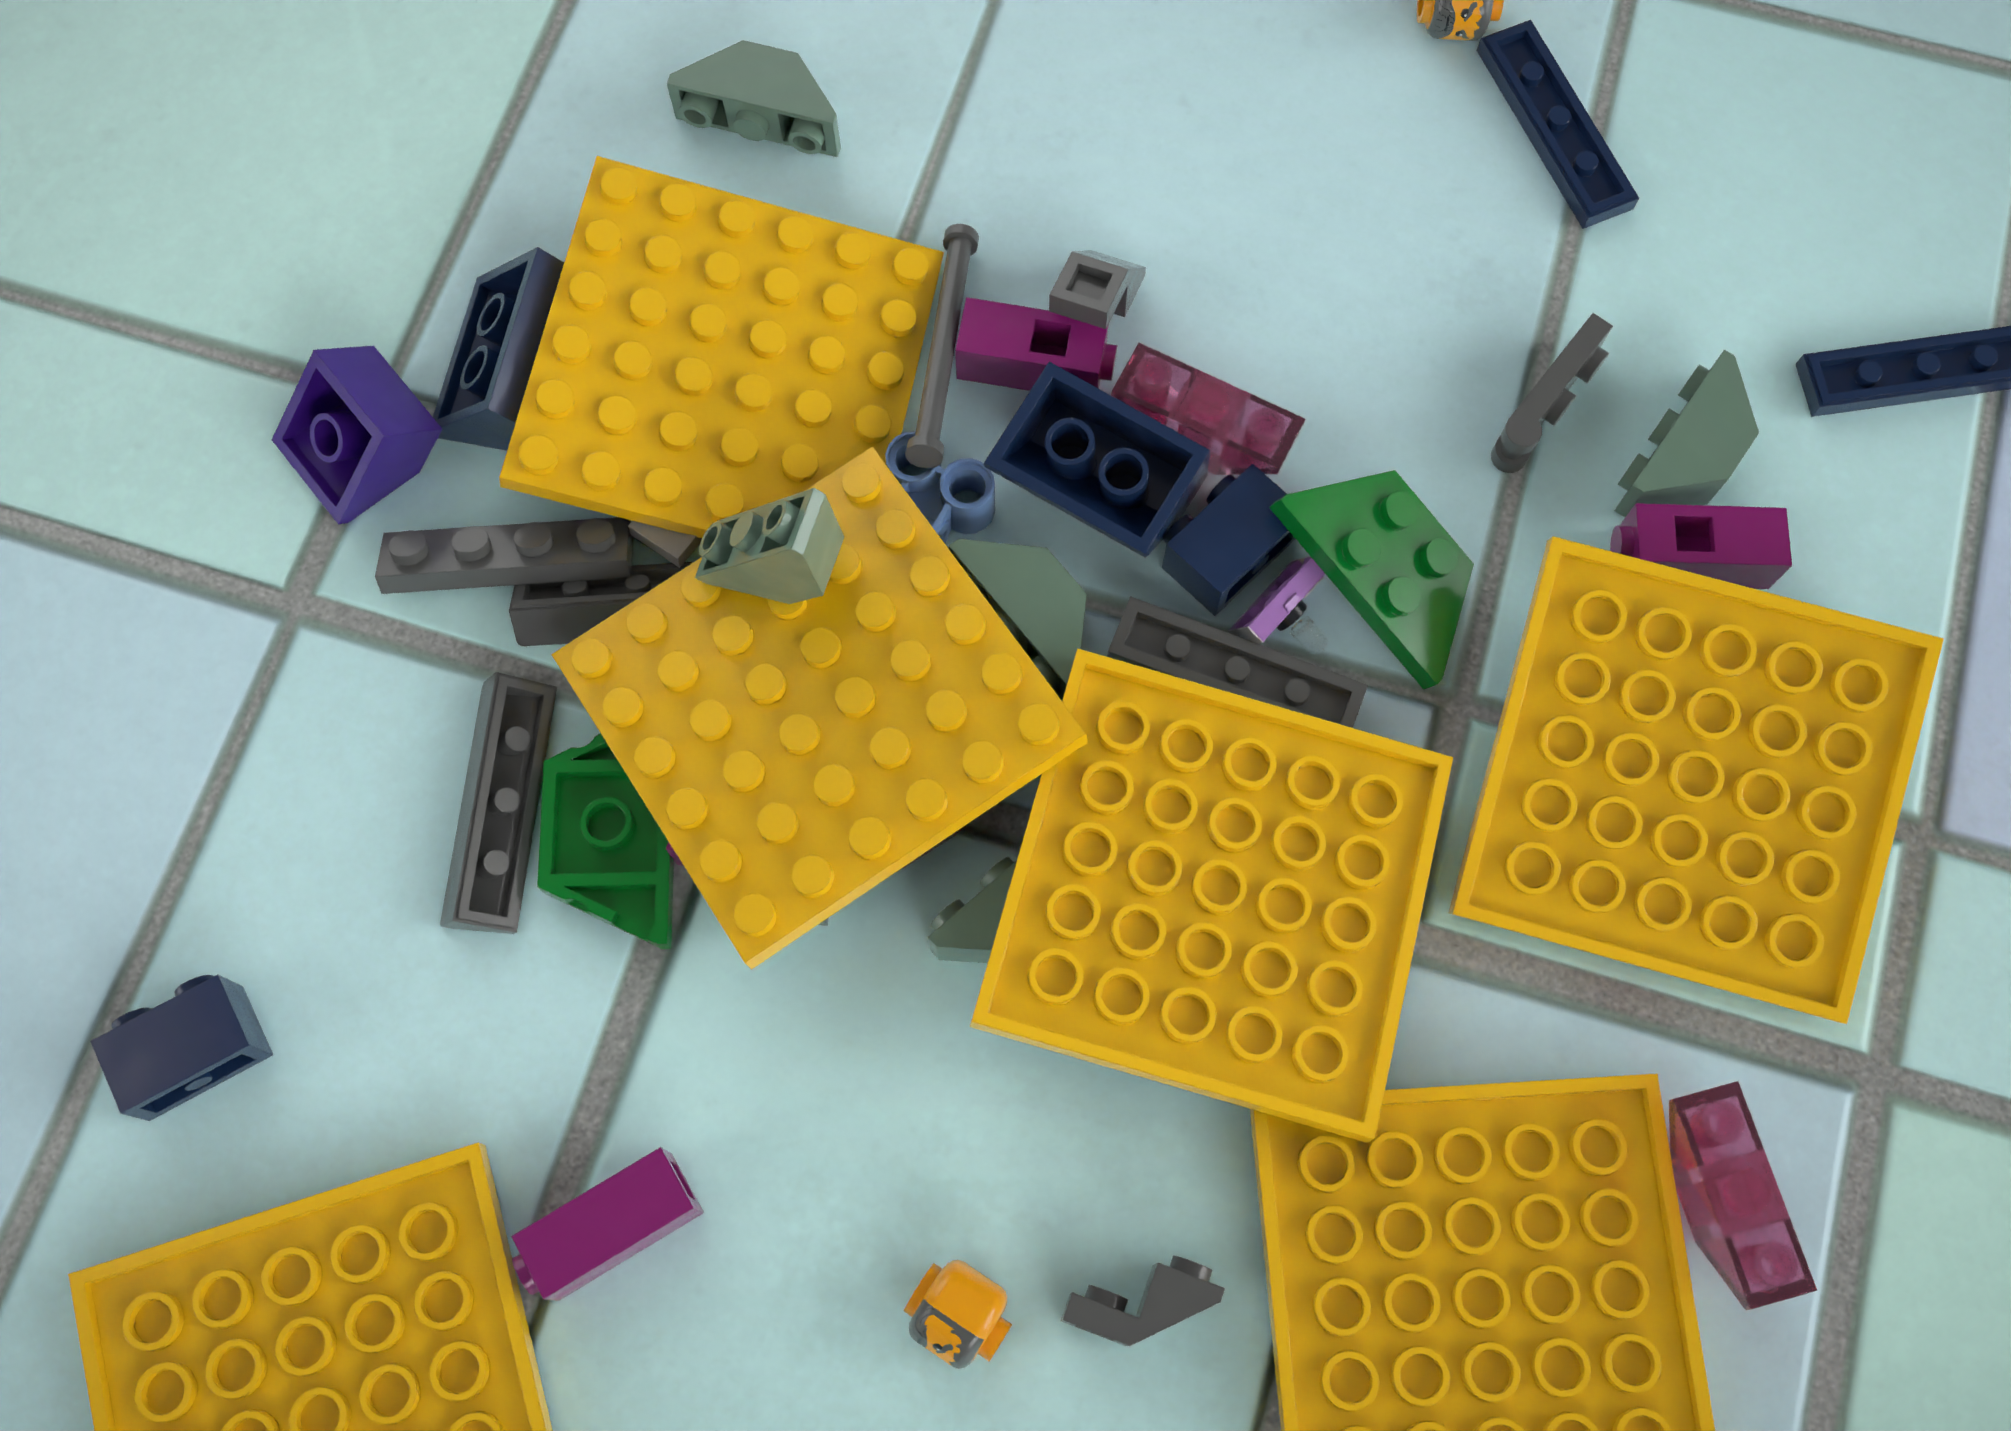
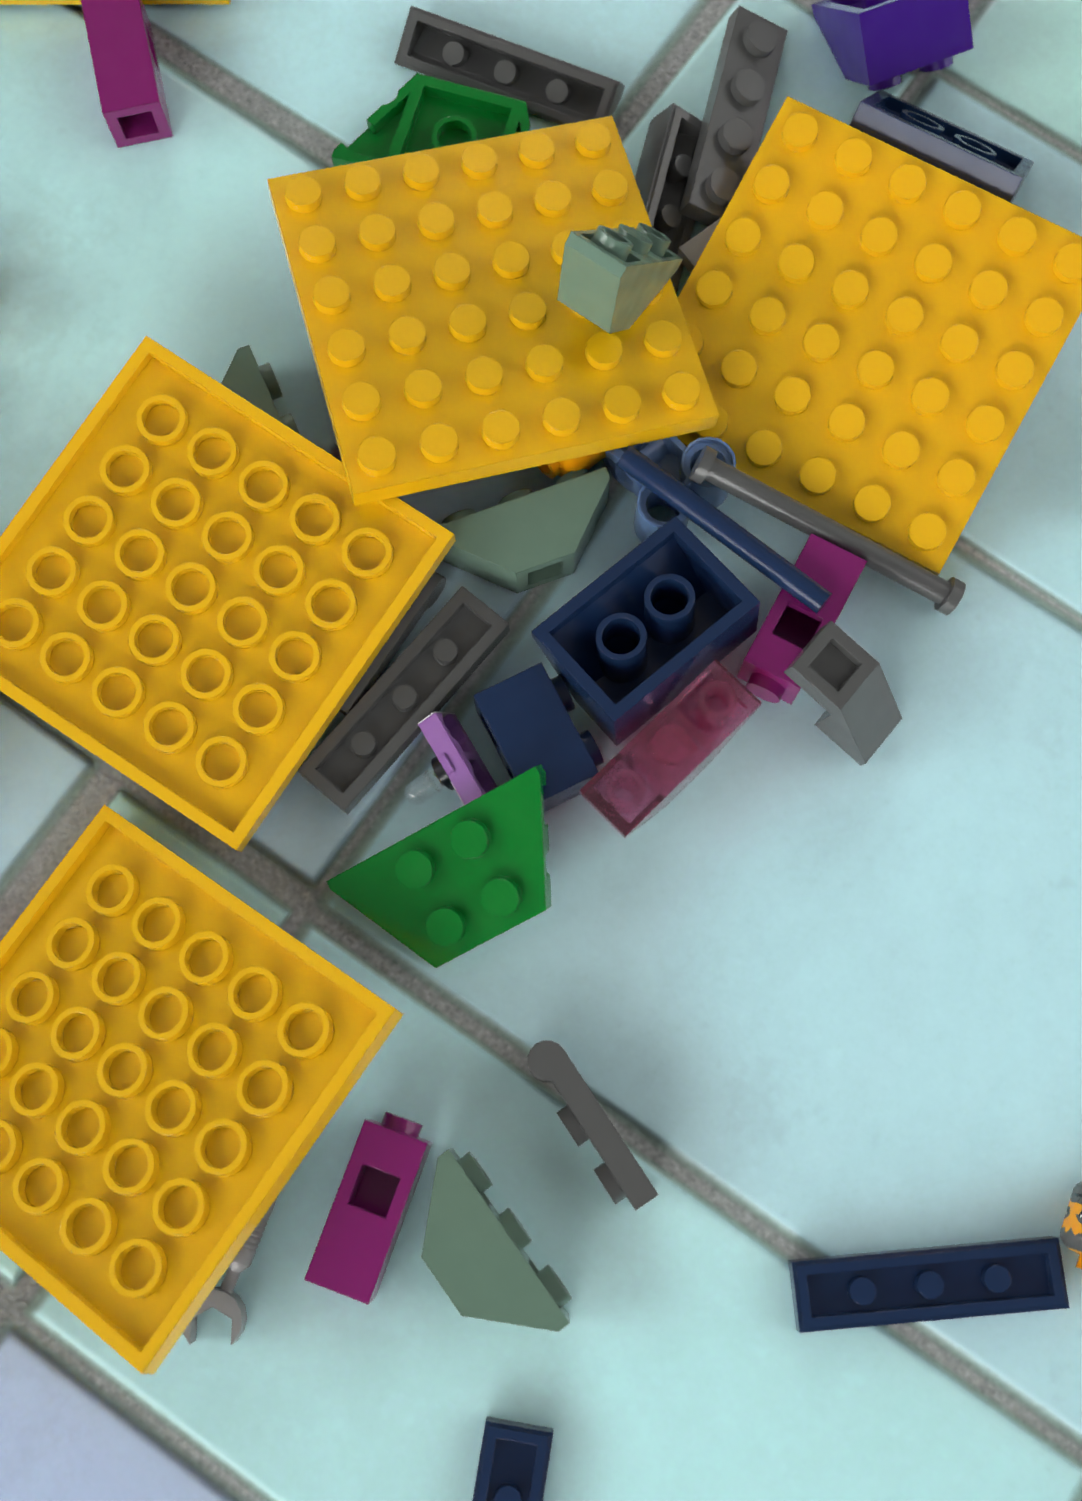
camera: 110 degrees right, 5 degrees up
none -> dark blue bar [617,446,832,614]

